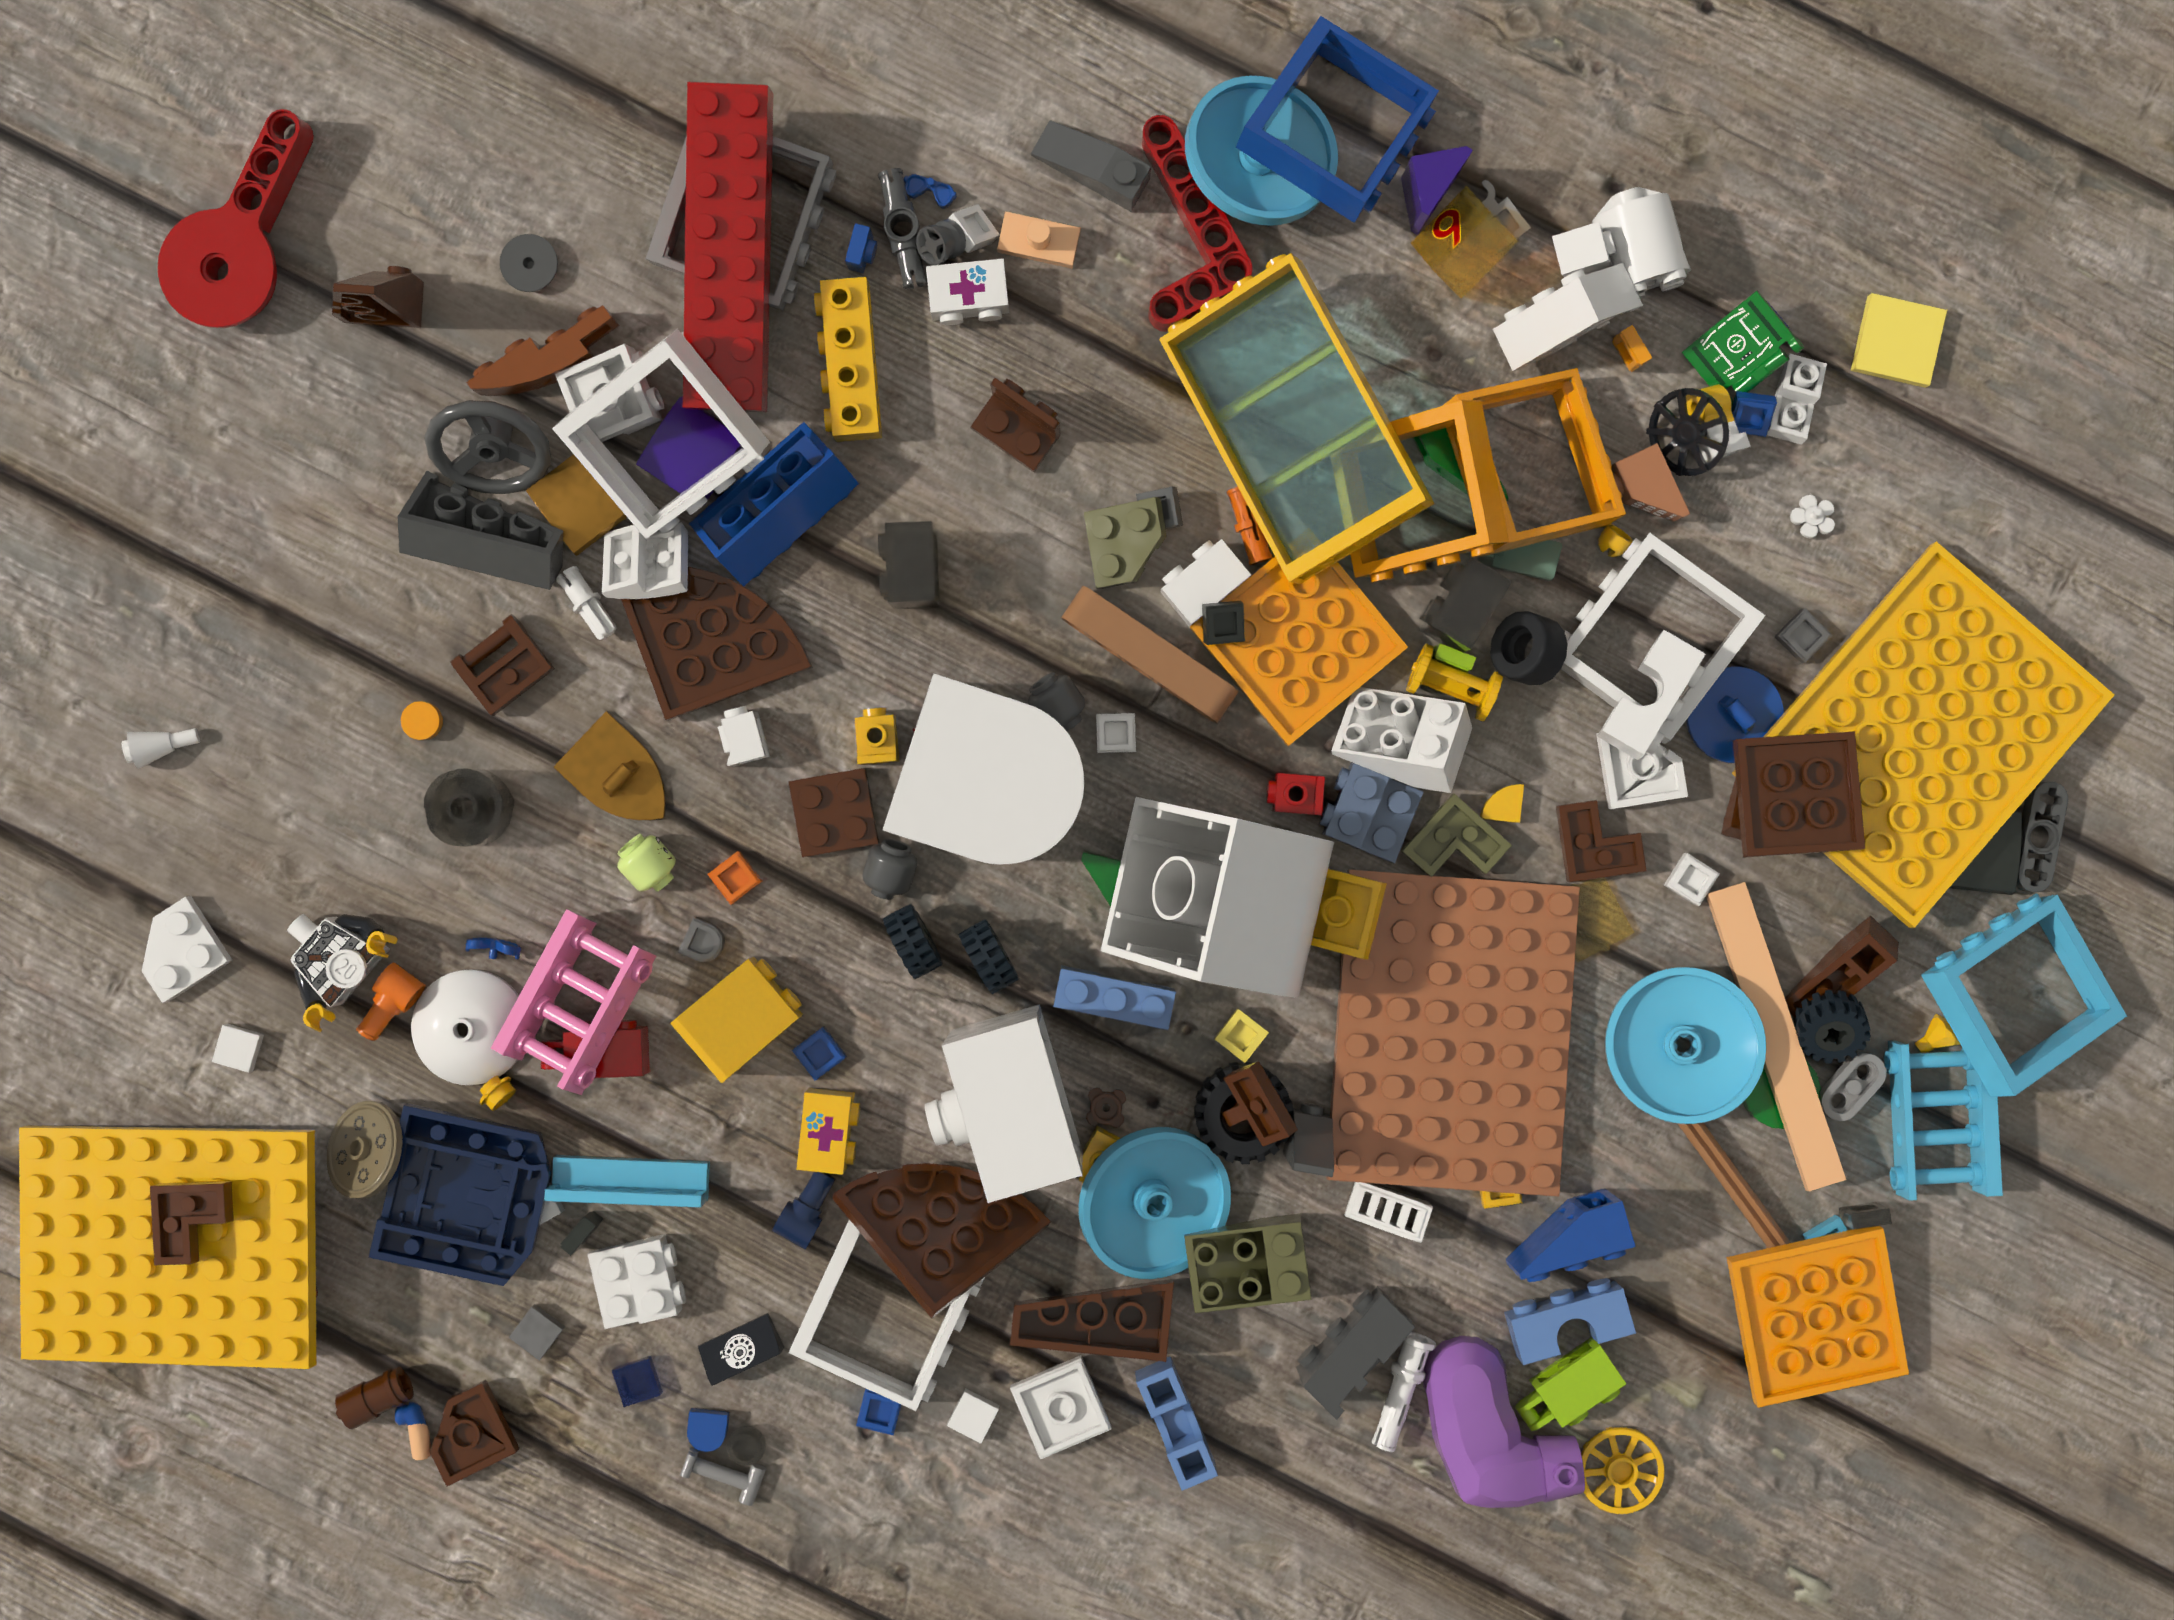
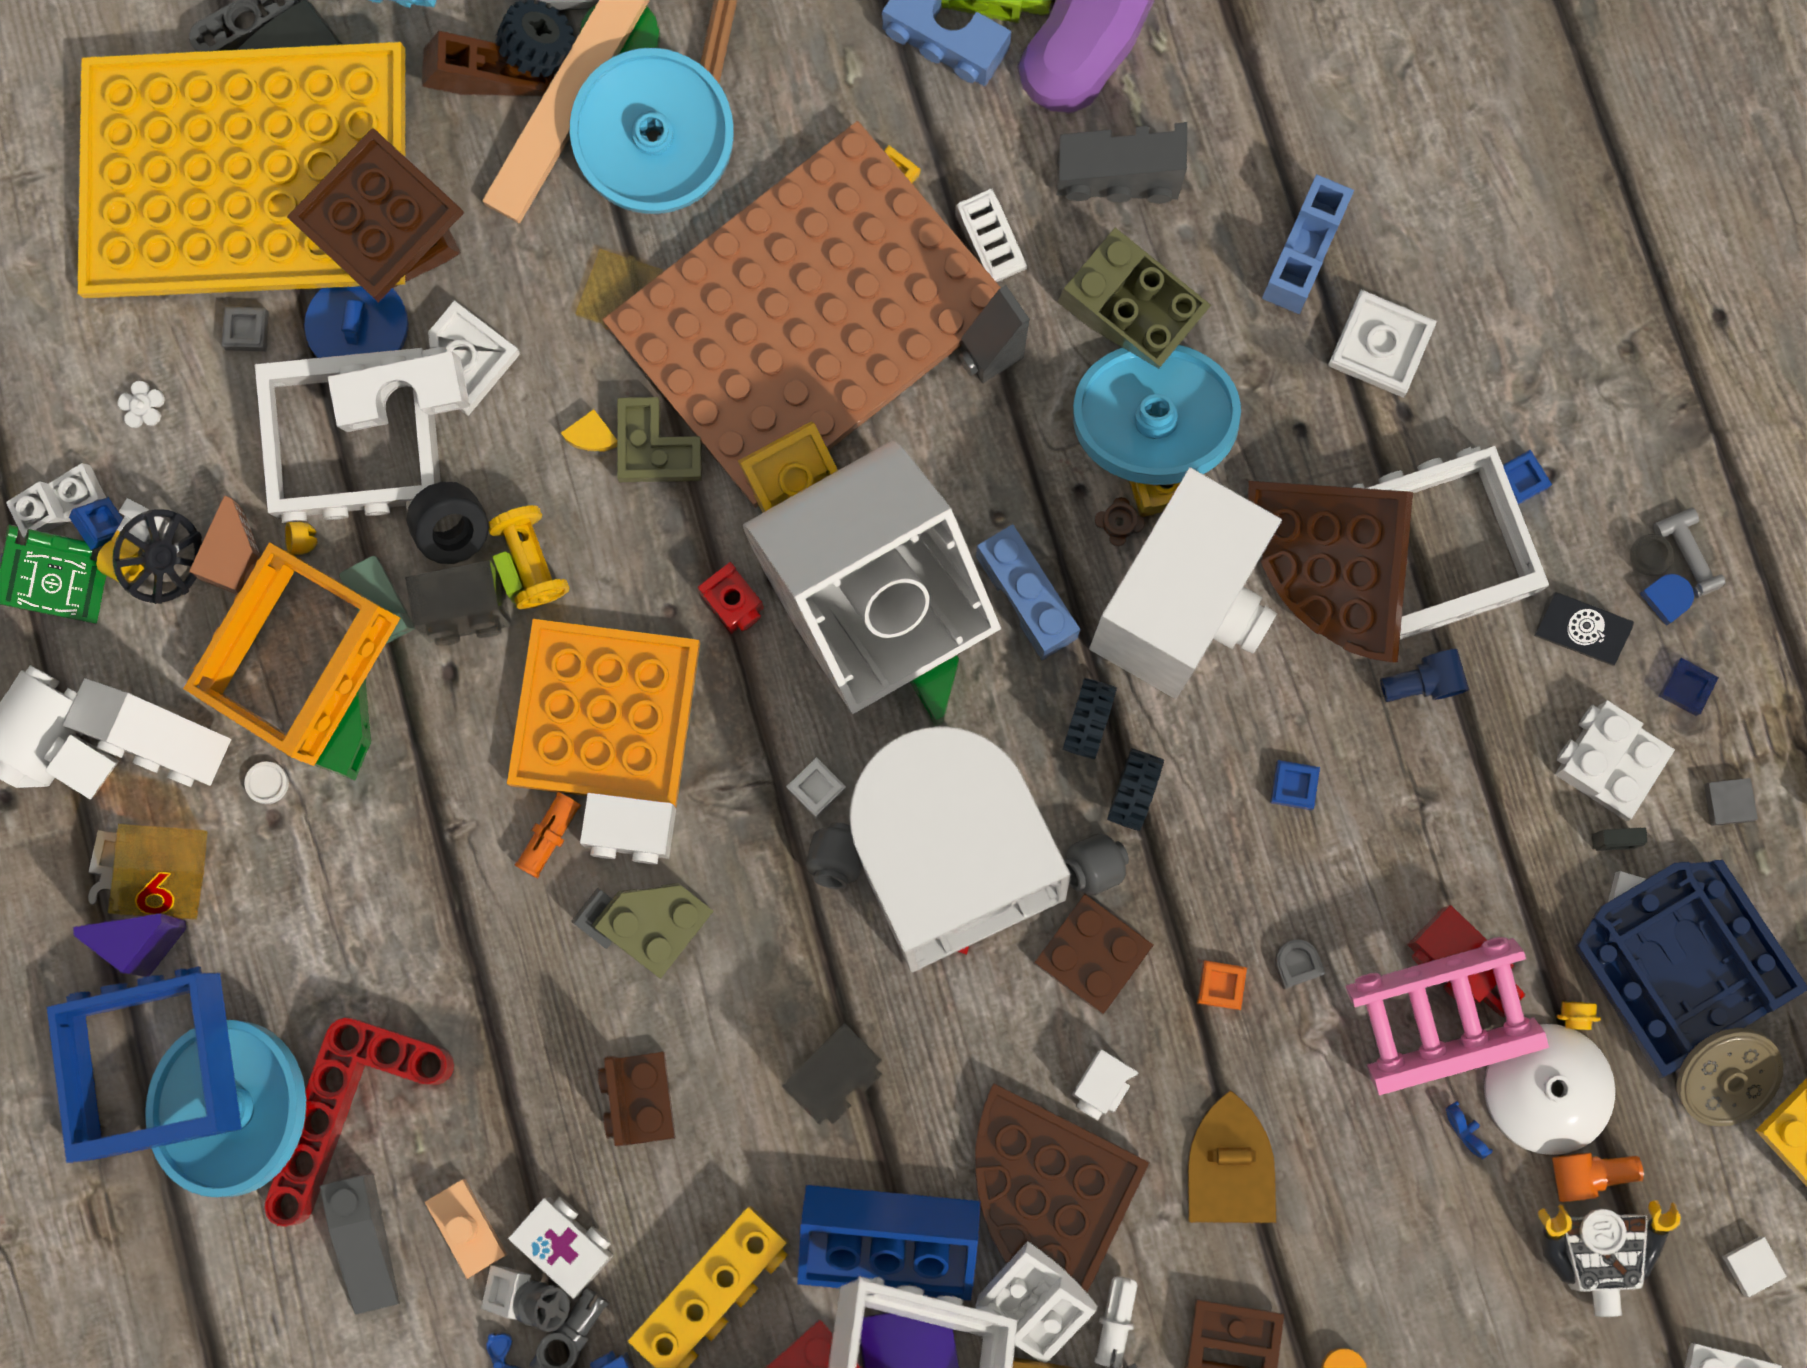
camera: 130 degrees left, 10 degrees down
clear smoke brick [424,769,514,847] -> none
medium azure fence [544,1155,710,1207] -> none
yellowish green head [617,834,676,892] -> none
yellow slope [670,956,803,1083] -> none
yellow brick [796,1088,860,1175] -> none
yellow brick [855,708,899,765] -> none
white tile [947,1388,999,1443] -> none
reddish brown wedge [1010,1279,1174,1362] -> none
medium nougat beam [1061,586,1239,724] -> none
clear light blue window [1159,253,1435,584] -> none
black tyre [1194,1062,1294,1164] -> none
pearl dark grey tile [1202,601,1245,645] -> none
light yellow plate [1214,1008,1269,1063] -> none
reddish brown plate [1221,1061,1298,1146] -> none
sand blue plate [1319,763,1424,863] -> none
light orange window [1328,400,1509,583] -> none
white slope [1331,687,1472,793] -> none
white pin [1371,1332,1436,1452] -> none
blue slope [1506,1188,1636,1282] -> none
reddish brown plate [1556,800,1647,882] -> none
light orange tile [1612,324,1652,372] -> none
white tile [1664,853,1720,906] -> none
none -> white piece [244,761,289,804]

